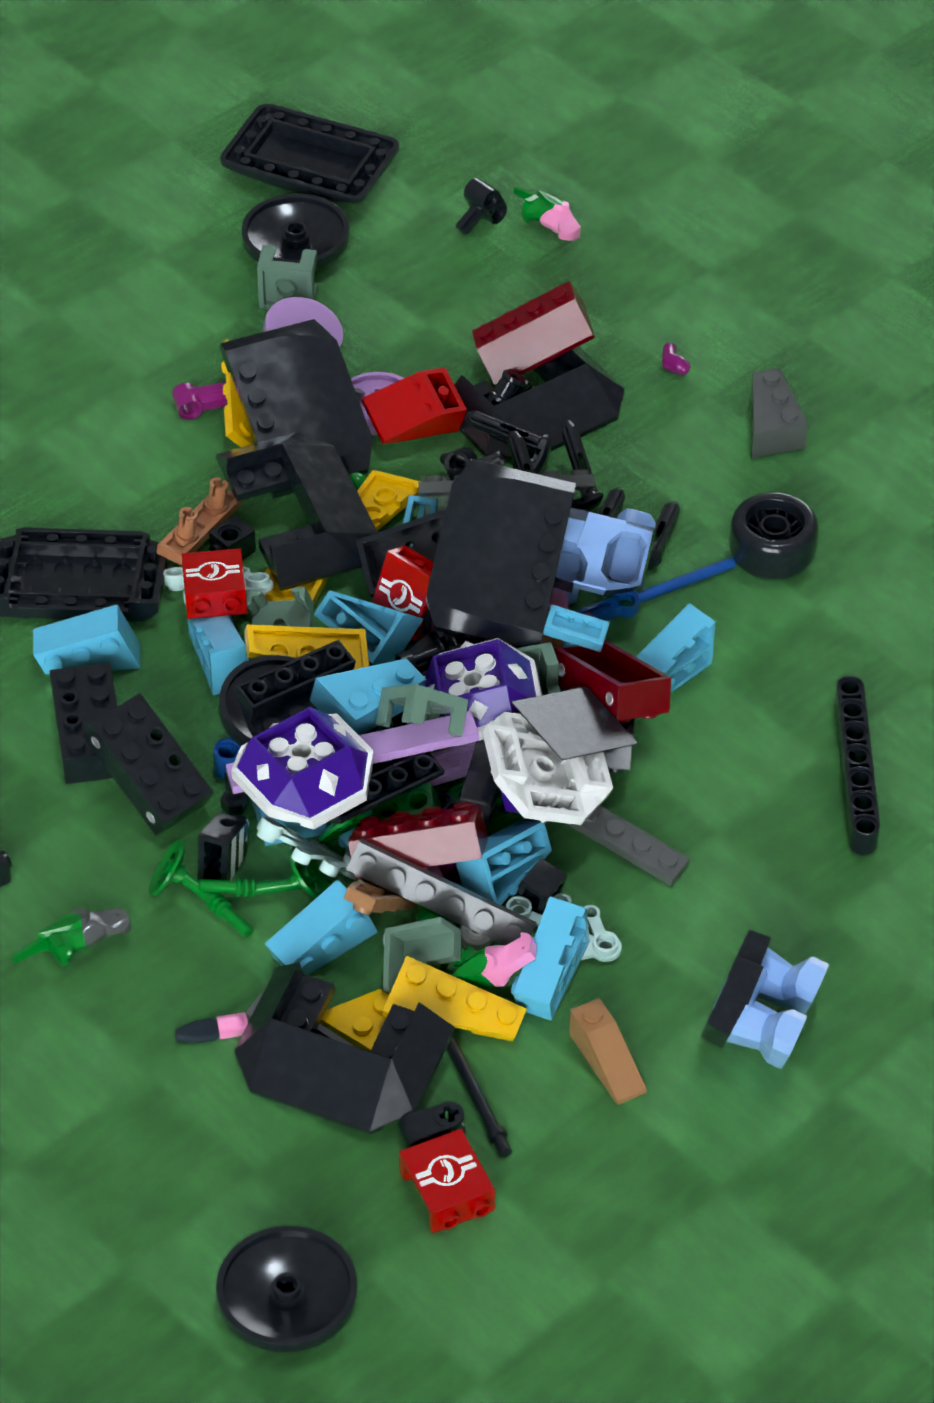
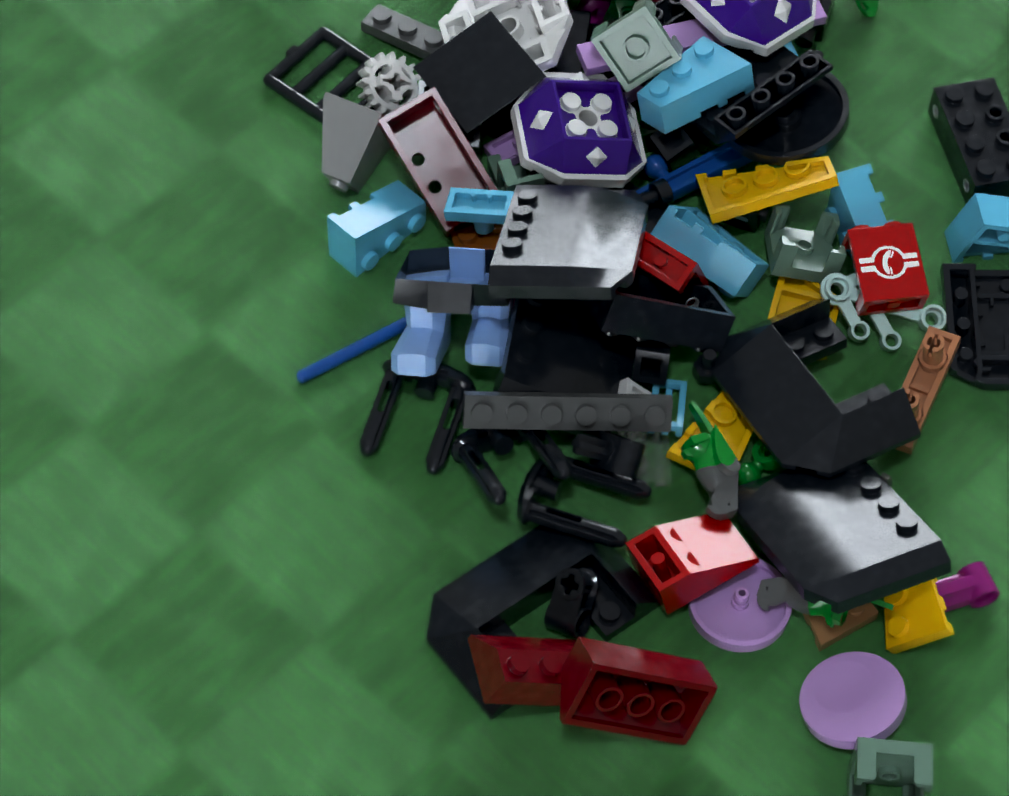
camera: 175 degrees right, 10 degrees up
black piece [83,693,213,836] -> none
black brick [209,515,256,560] -> none
magenta arm [662,343,691,375] -> none
black wheel [729,492,819,580] -> none
dark grey wedge [751,368,808,459] -> none
black beam [834,675,880,855] -> none
none -> black bar [263,26,382,124]
none -> light grey slope [321,92,391,193]
none -> white gear [356,51,421,115]
none -> dark red slope [559,636,718,746]
none -> animal [681,401,741,521]

